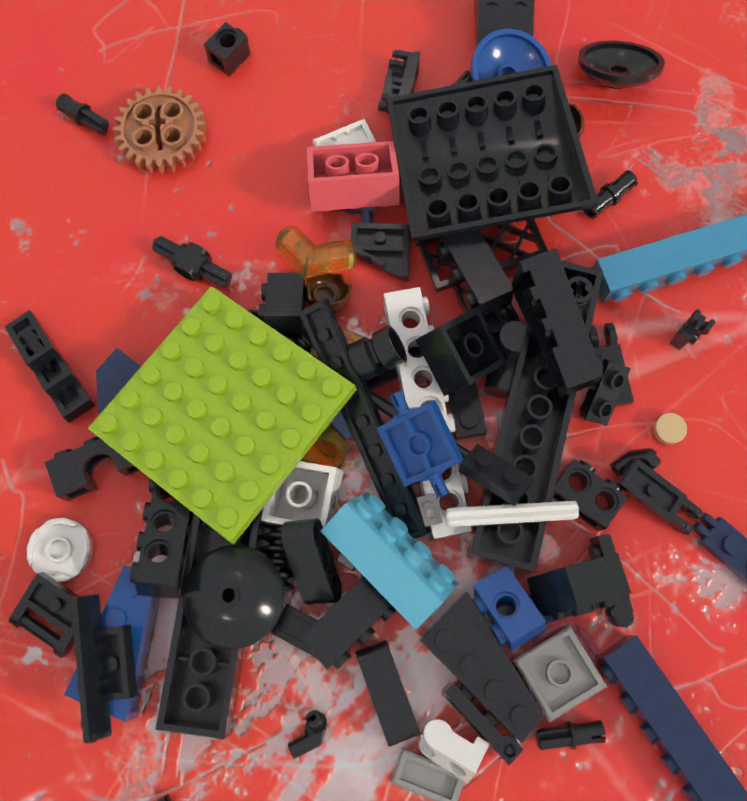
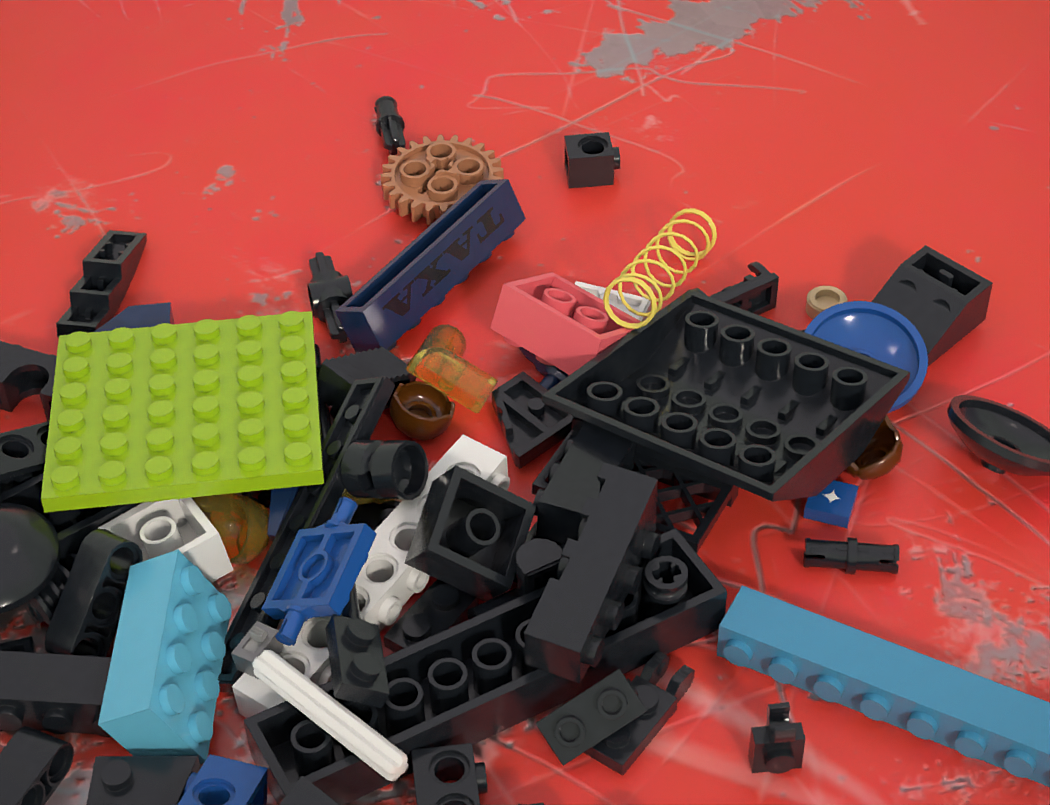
camera: 45 degrees right, 30 degrees down
none -> dark blue brick [335,179,526,352]
none -> light yellow piece [603,208,717,329]
none -> tan tile [806,286,848,319]

